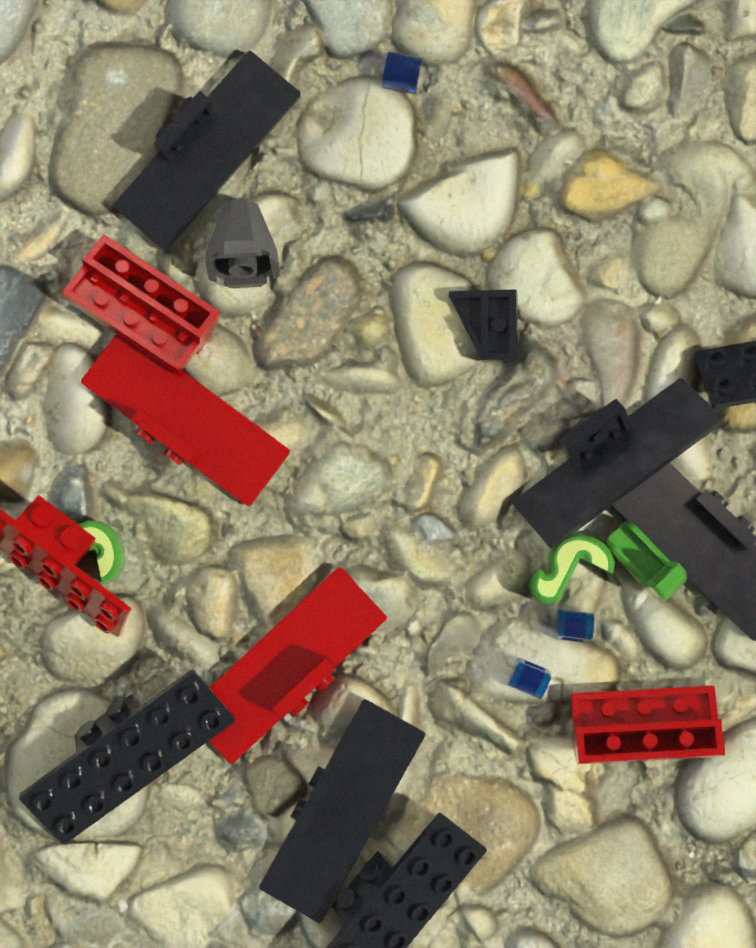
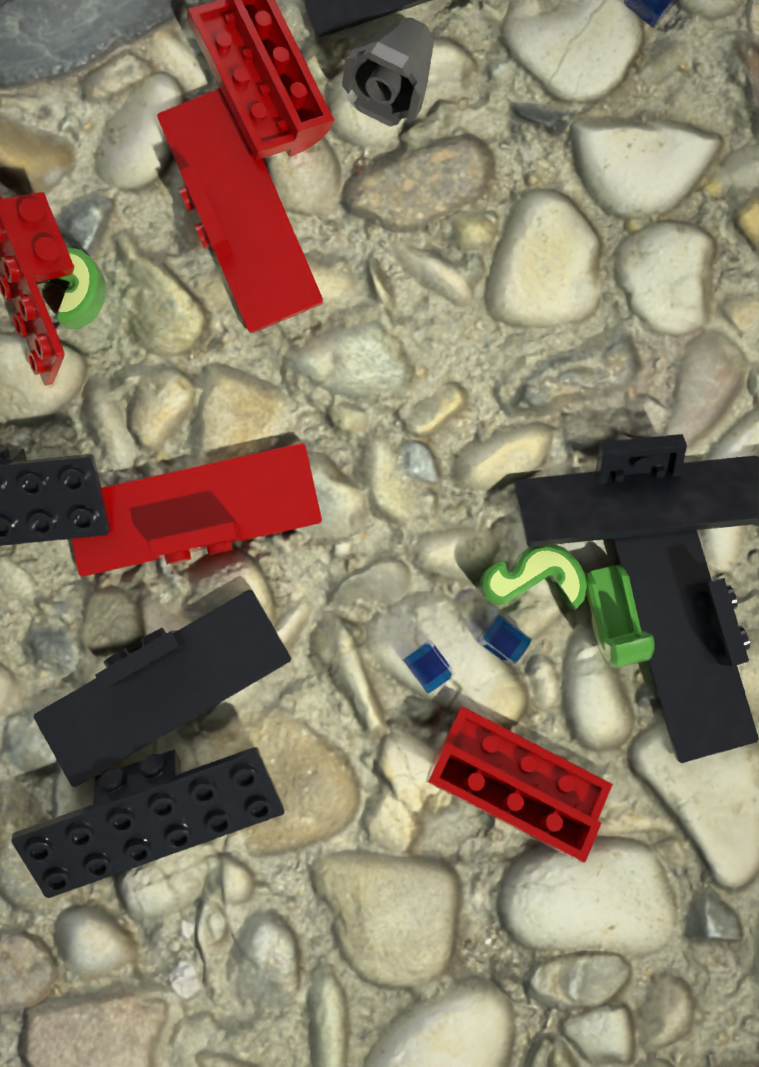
camera: 25 degrees right, 0 degrees up
black wing [449,289,518,362] -> none

